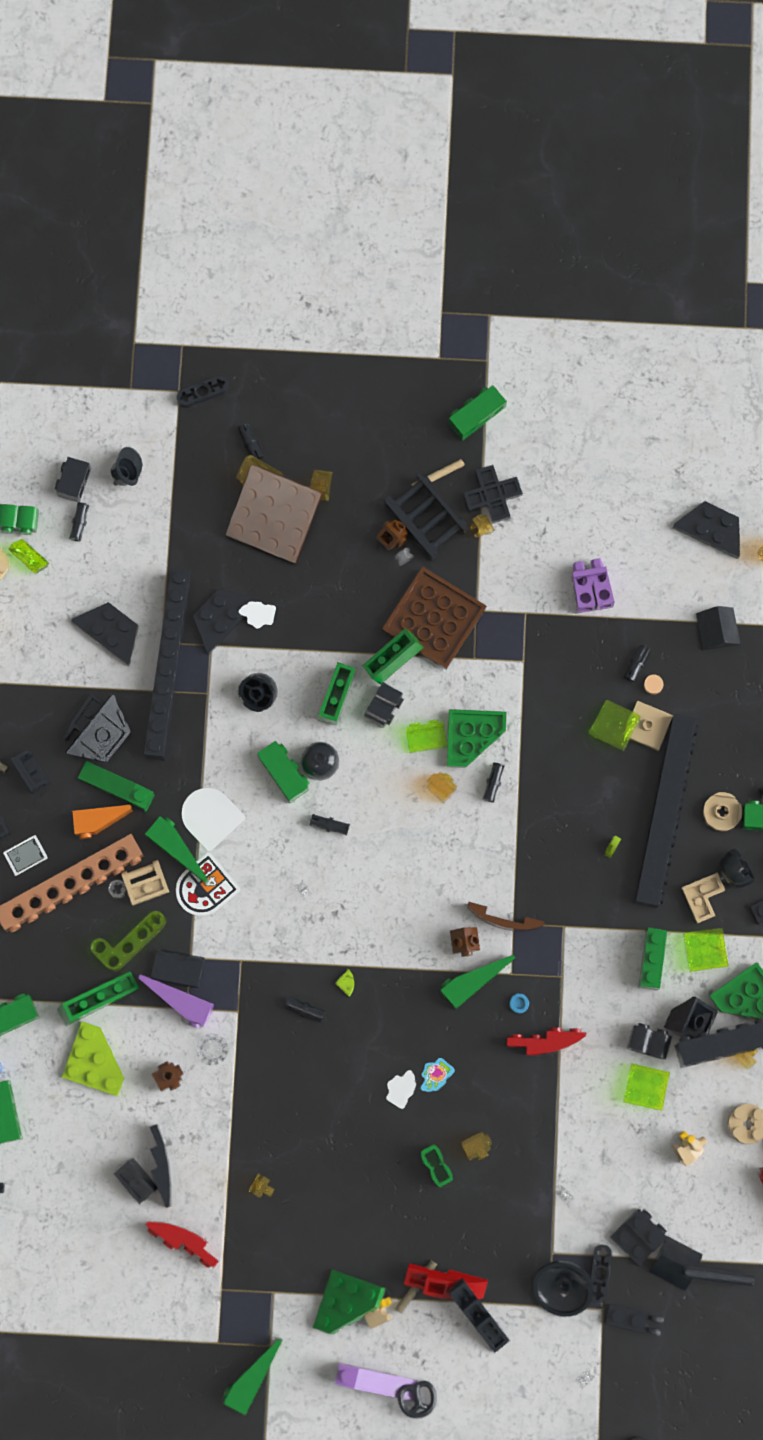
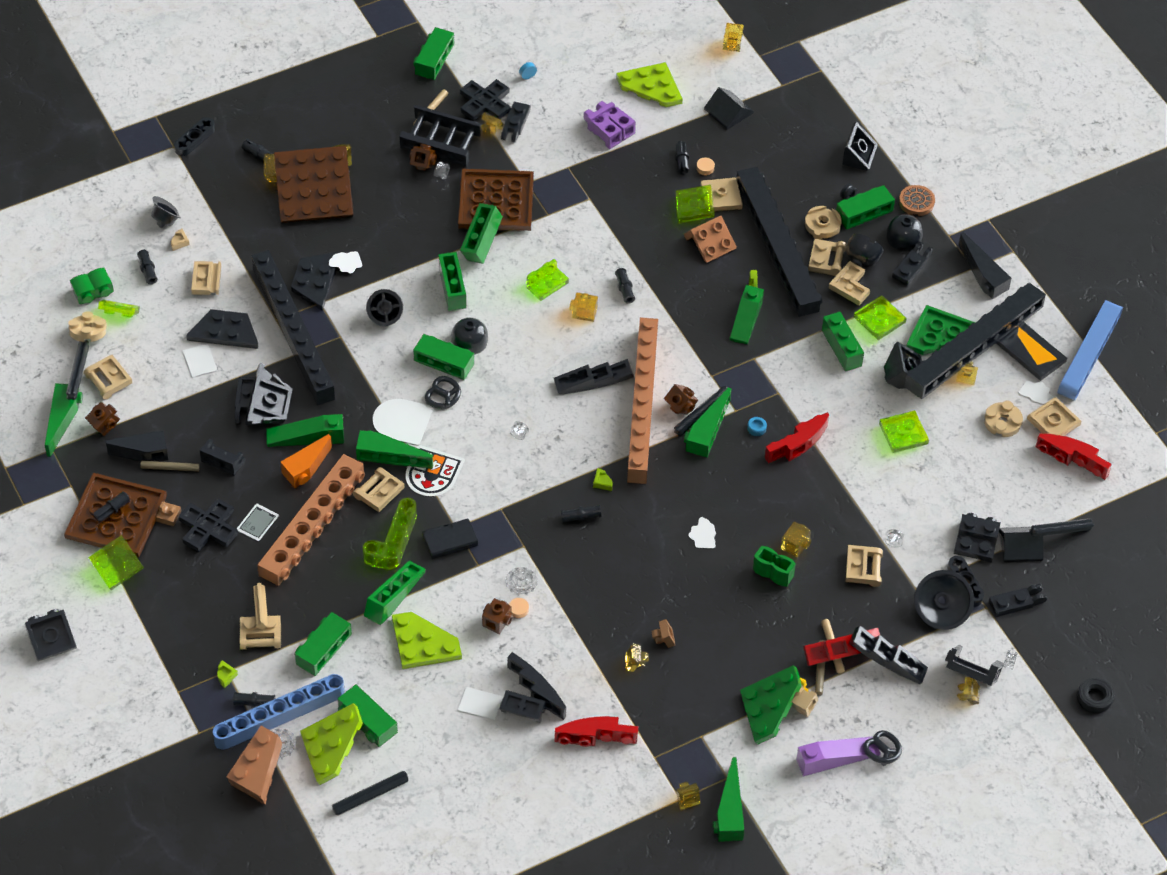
camera: 30 degrees left, 25 degrees down
black brick [55,457,91,502] -> none
clear bush [108,880,127,898] -> none
medium lavender slope [139,975,214,1029] -> none
black pin [310,814,350,836] -> none
black brick [364,682,404,728] -> none
sticker [421,1058,455,1092] -> none
green plate [447,709,507,768] -> none
reddish brown slope [467,902,544,931] -> none
black brick [626,1023,672,1060] -> none
tan piece [671,1131,707,1166] -> none
black wing [673,501,740,559] -> none
none -> tan tile [171,229,190,251]
none -> white sticker [183,344,218,377]
none -> tan plate [191,261,222,295]
none -> black piece [425,376,461,409]
none -> white sticker [458,687,503,720]
none -> black hinge [501,101,531,143]
none -> light nougat tile [509,598,529,618]
none -> dark azure tile [519,62,537,79]
none -> black slope [554,359,634,394]
none -> lime plate [616,62,683,107]
none -> nougat brick [627,317,658,484]
none -> medium nougat tile [652,619,676,648]
none -> black axle [674,386,727,436]
none -> clear yellow tile [676,782,700,810]
none -> nougat bracket [684,216,737,263]
none -> green slope [730,285,764,345]
none -> tan plate [808,239,847,276]
none -> tan bar [821,619,845,674]
none -> tan plate [846,545,883,587]
none -> black panel [945,645,1004,686]
none -> clear yellow tile [957,677,980,705]

